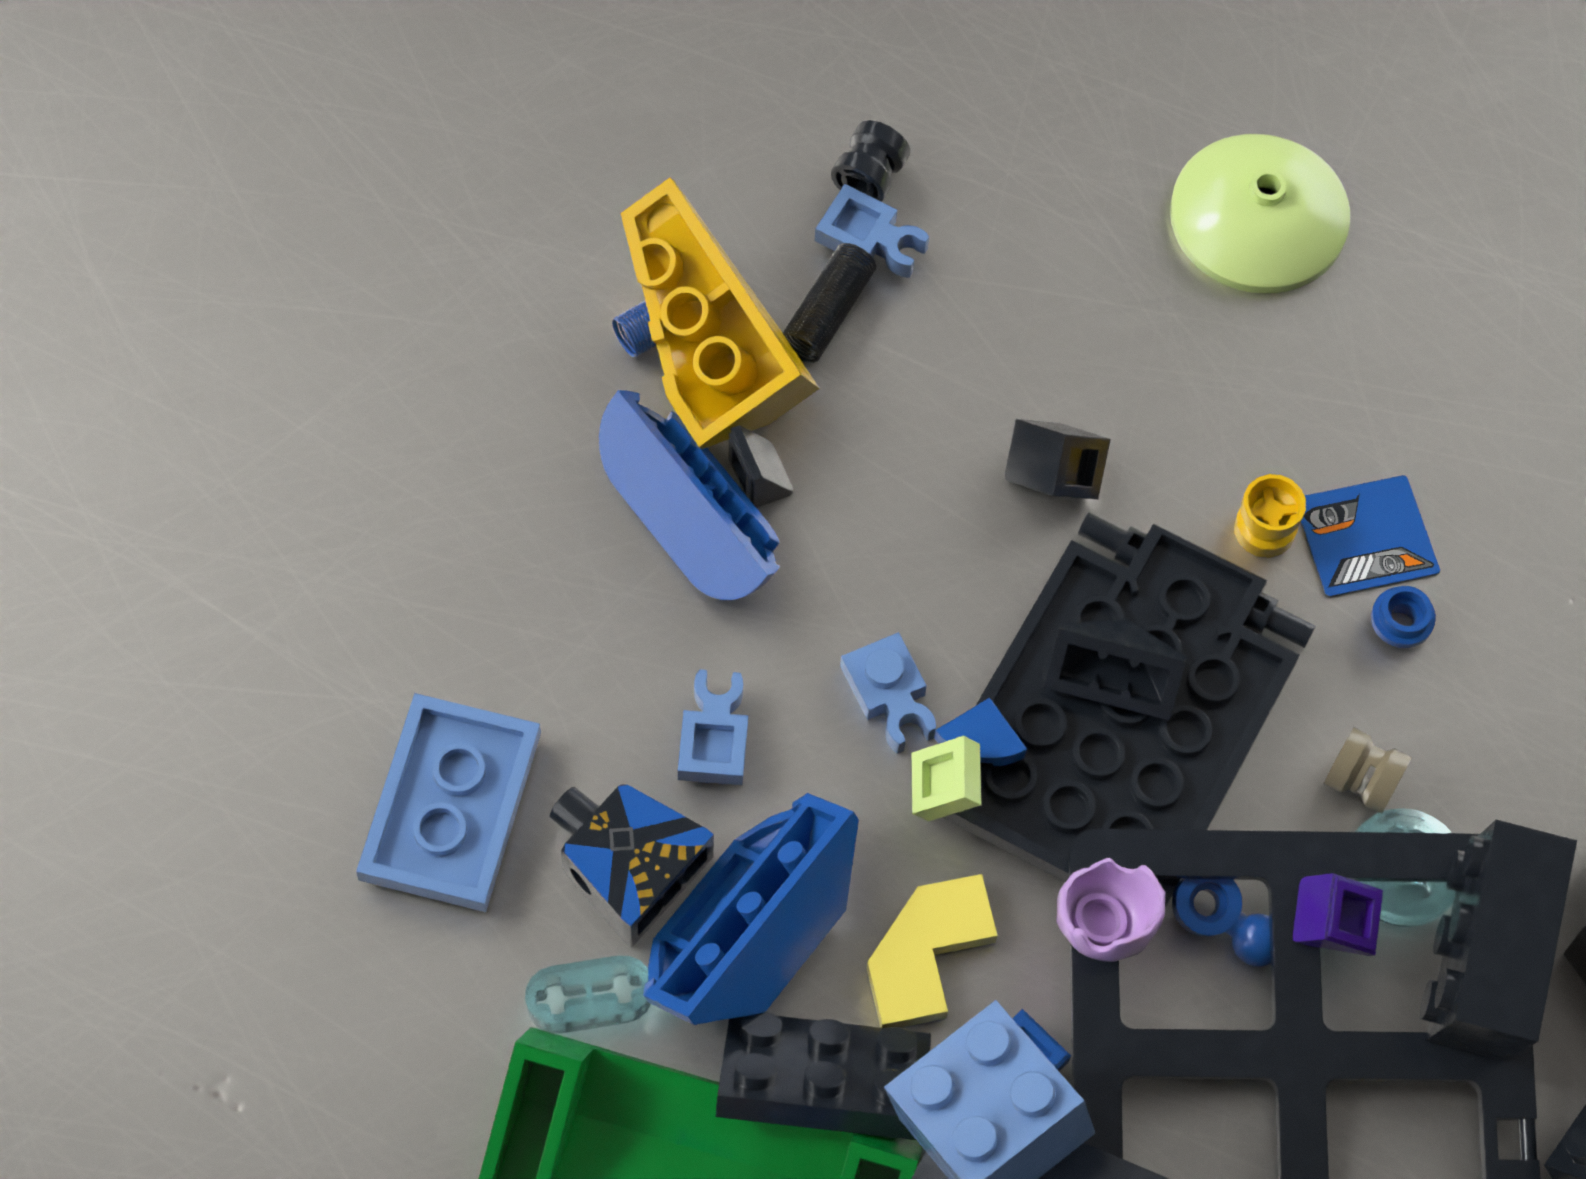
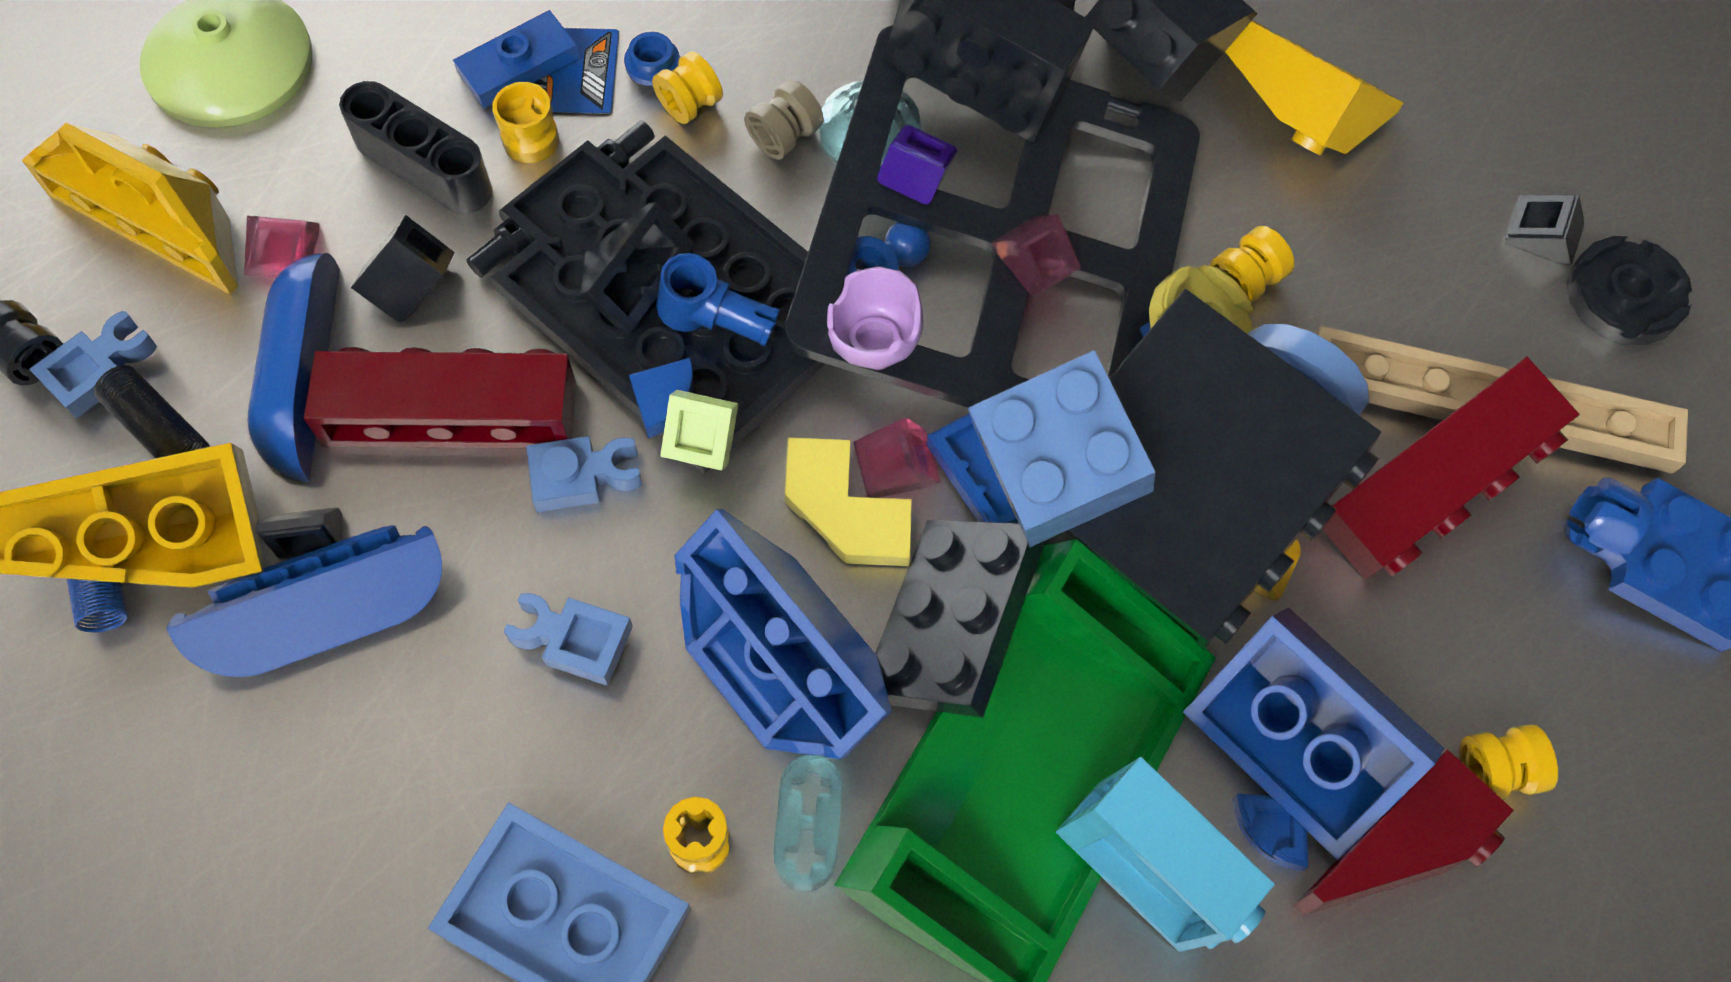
camera: 75 degrees left, 0 degrees up
torso [549,784,714,948] -> none
none -> yellow wedge [22,122,238,295]
none -> clear pink slope [244,215,320,278]
none -> blue brick [247,253,340,482]
none -> dark red brick [304,347,577,448]
none -> black beam [339,81,492,213]
none -> blue plate [453,10,580,109]
none -> yellow wheel [652,51,723,124]
none -> blue pin [656,253,780,346]
none -> yellow bush [663,796,730,874]
none -> clear pink slope [853,417,940,498]
none -> clear pink slope [992,214,1081,296]

